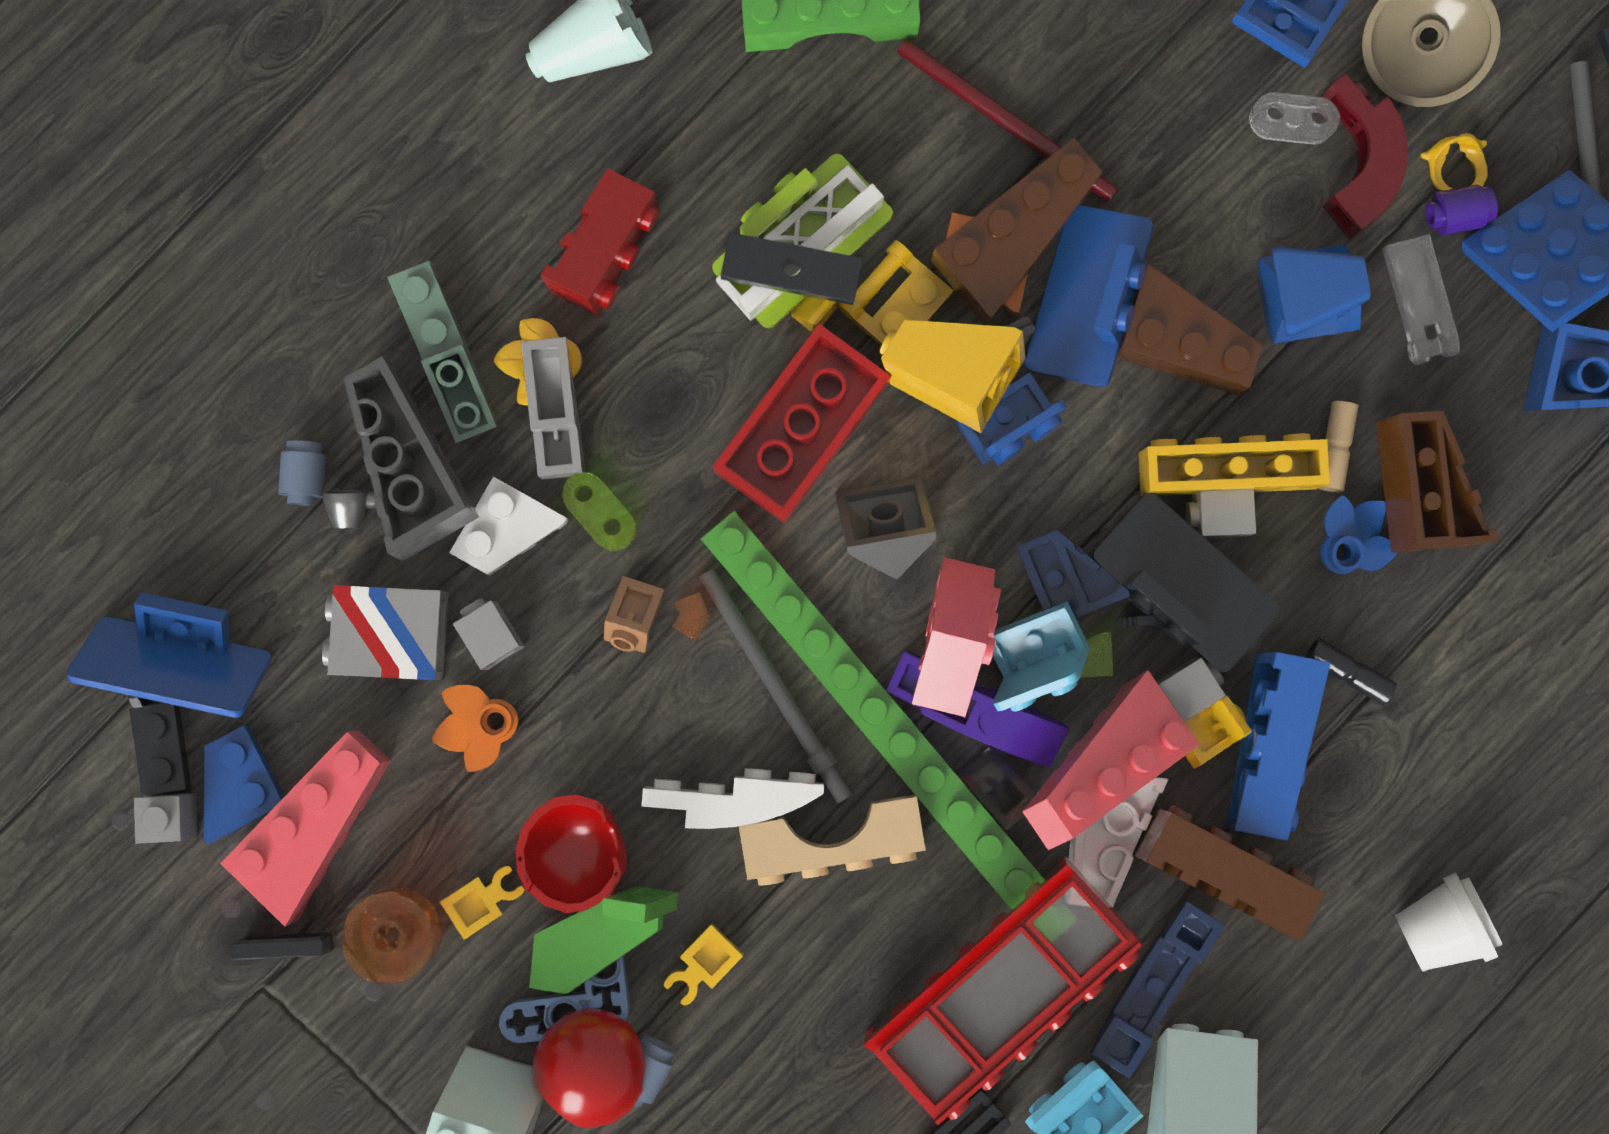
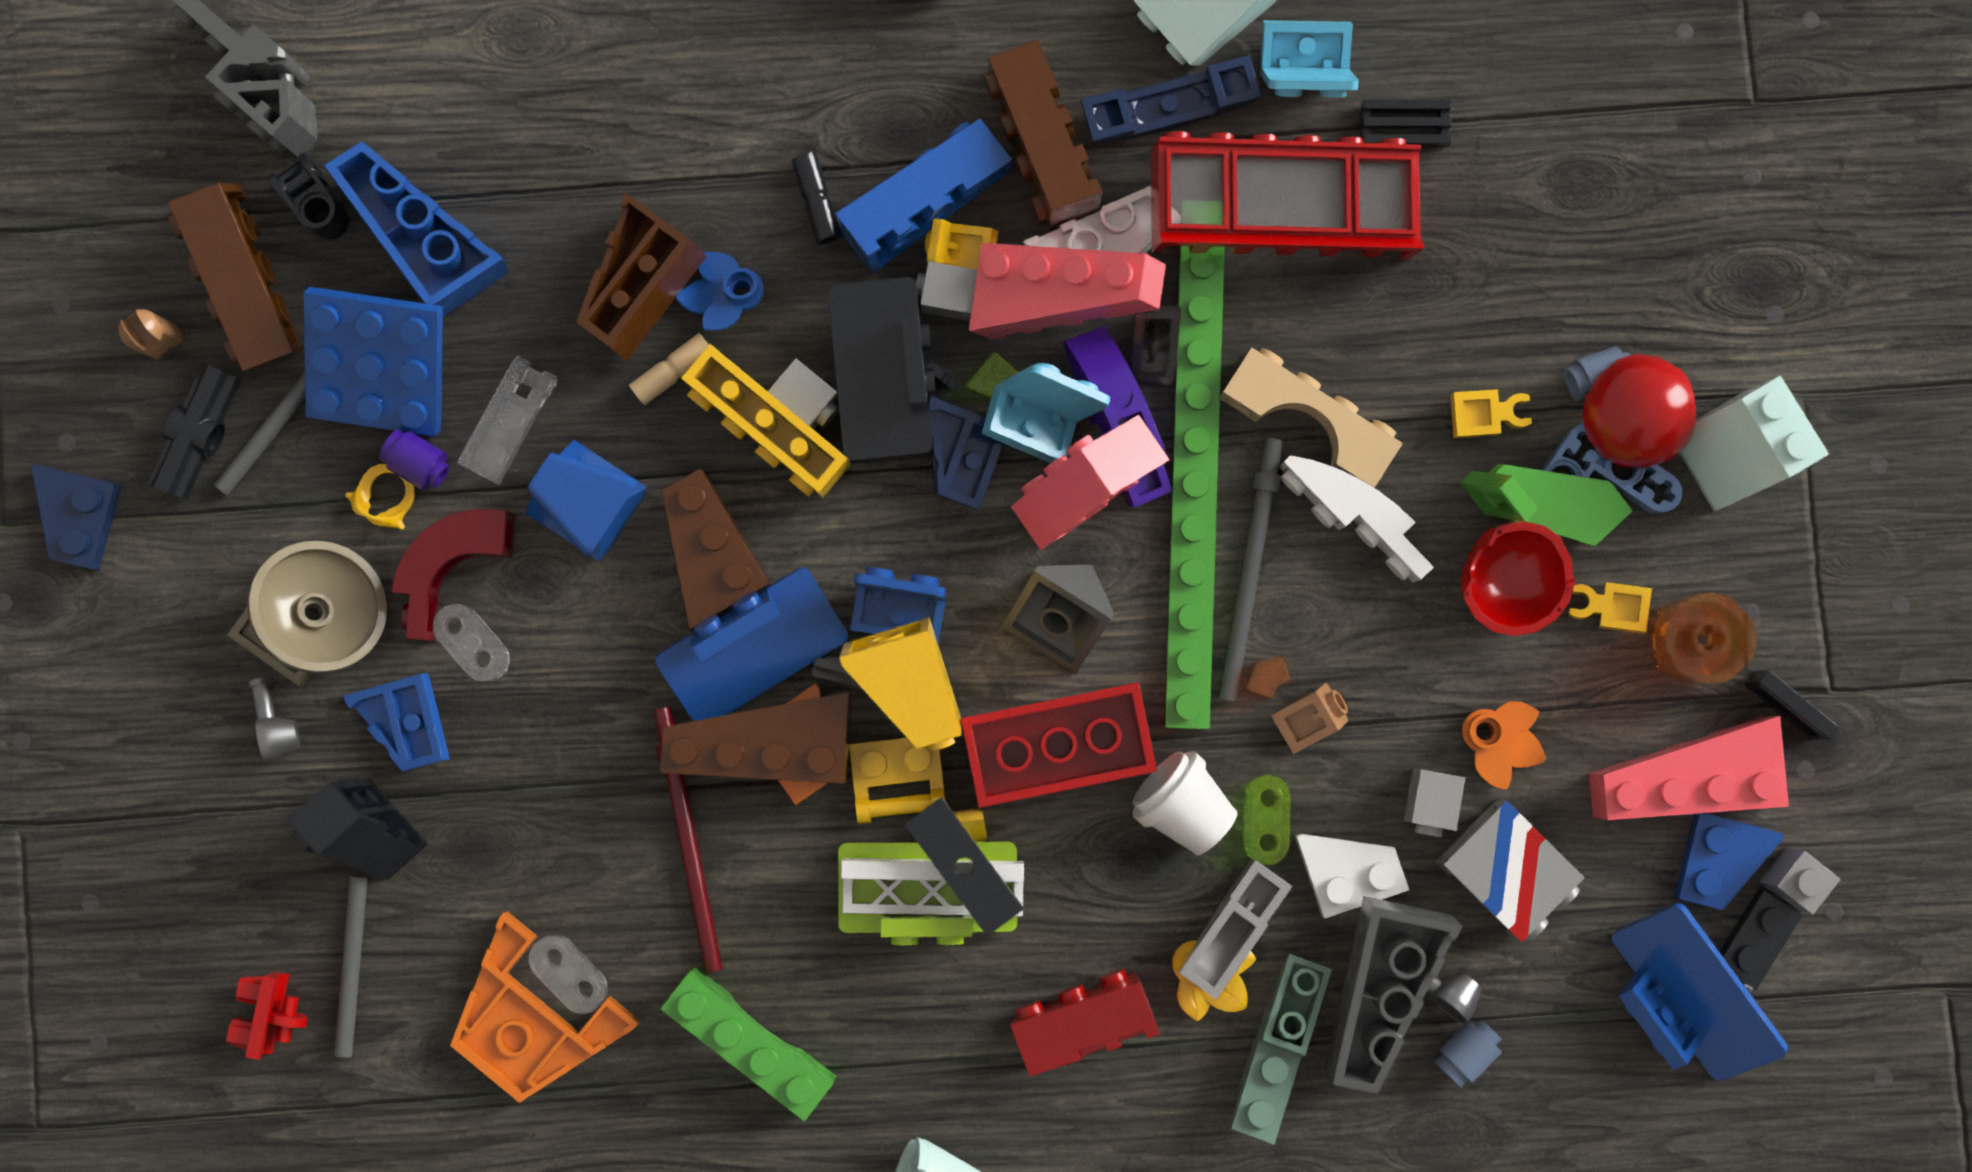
camera: 135 degrees left, 0 degrees up
none -> white piece [1133,751,1237,855]

